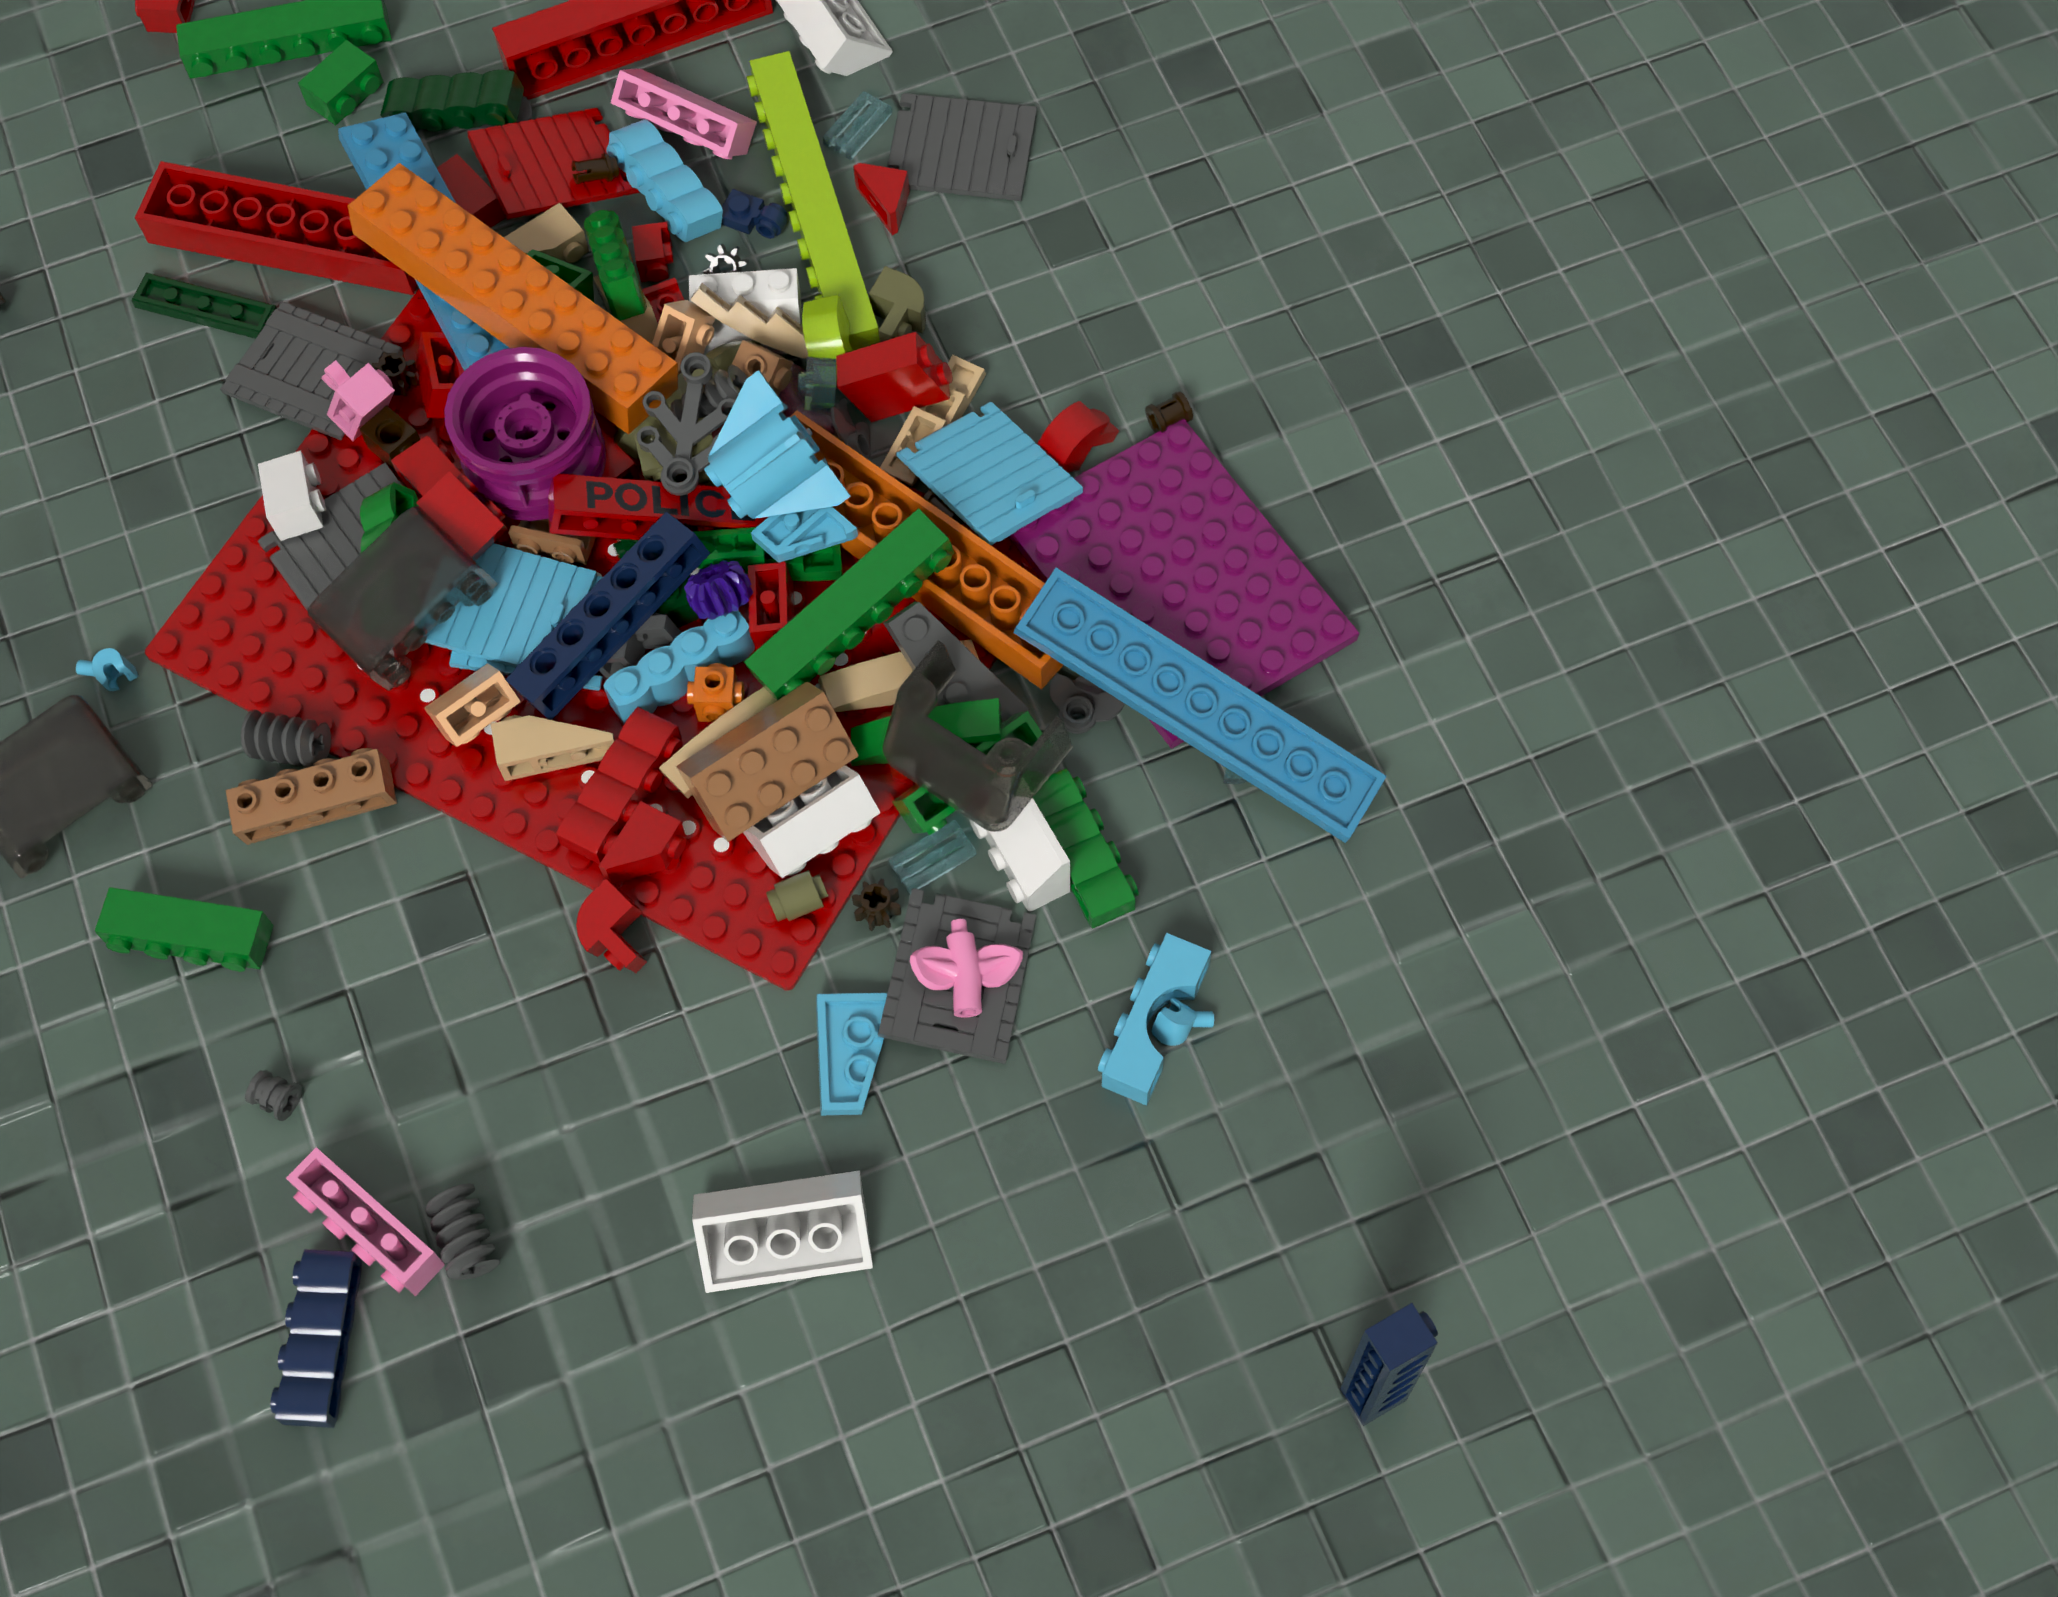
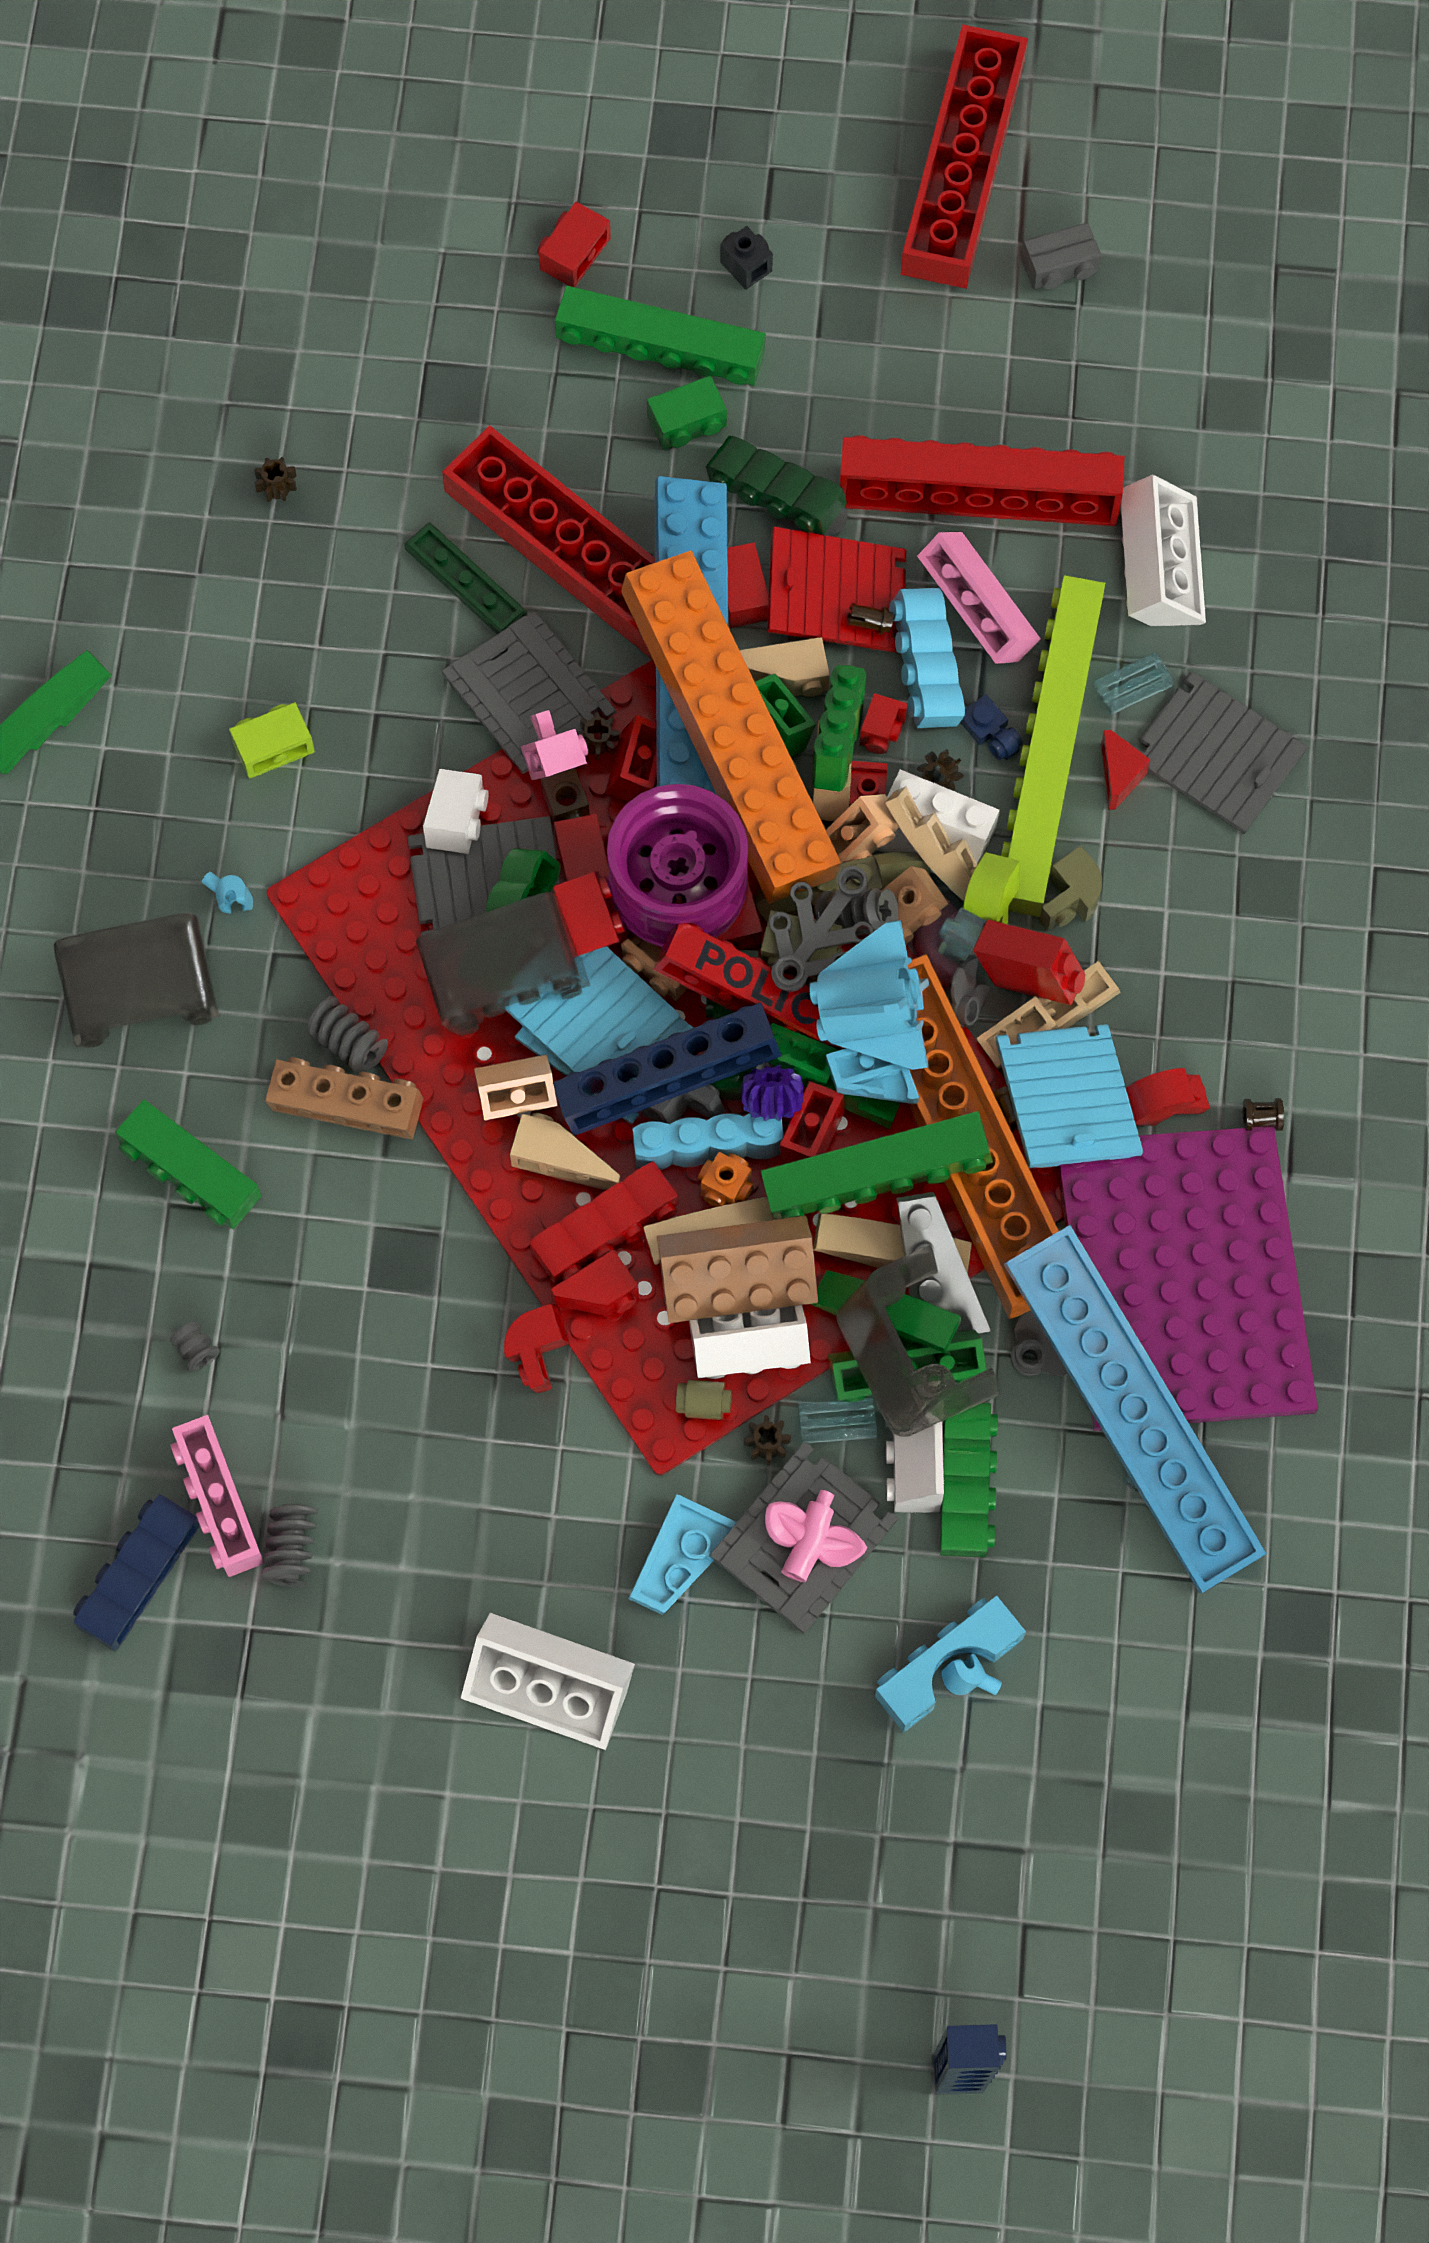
camera: 25 degrees right, 5 degrees up
none -> lime brick [229,702,315,779]

